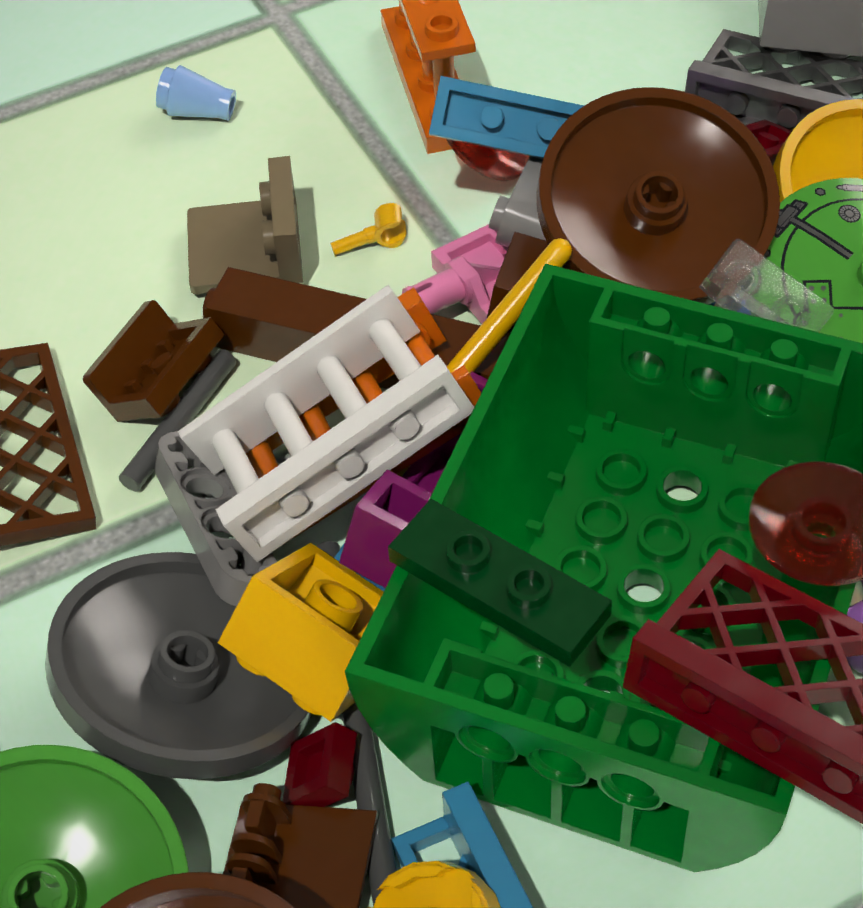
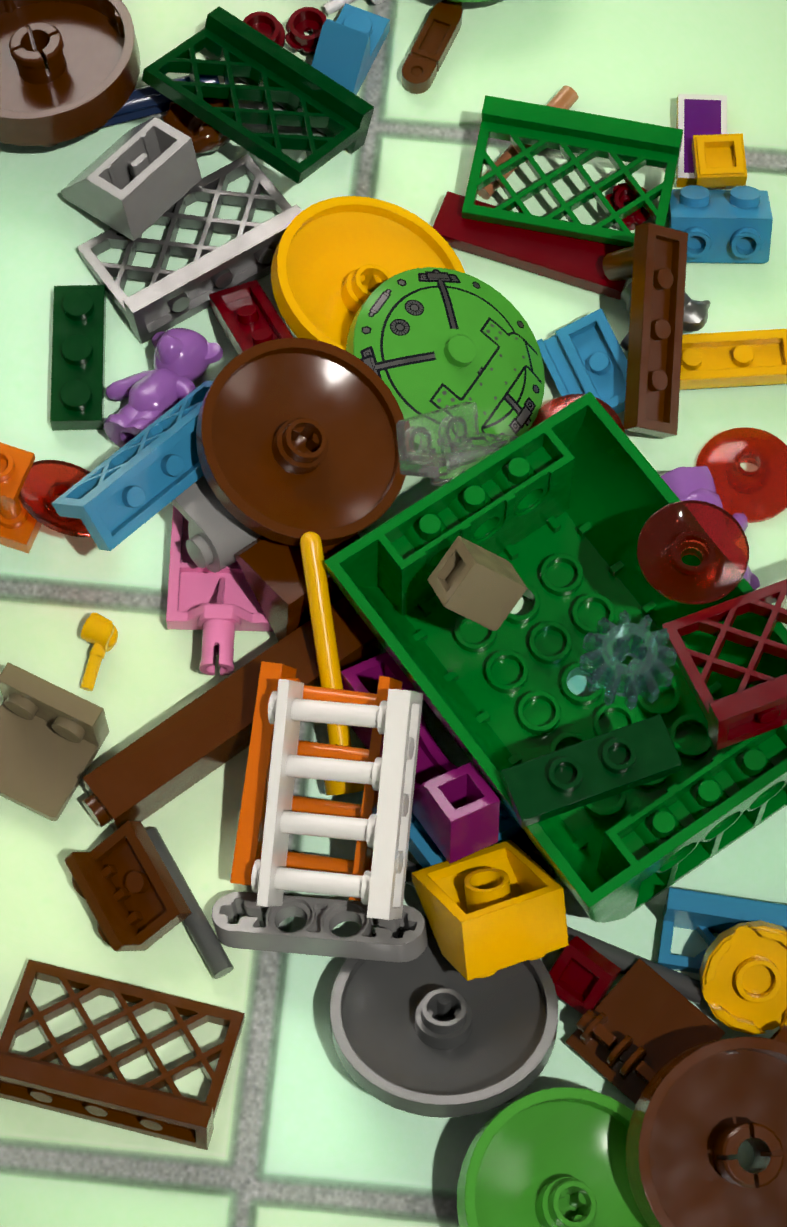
camera: 60 degrees left, 15 degrees up
none -> dark green plate [50,285,106,431]
none -> dark tan panel [427,535,527,631]
none -> clear light blue gear [579,610,677,711]

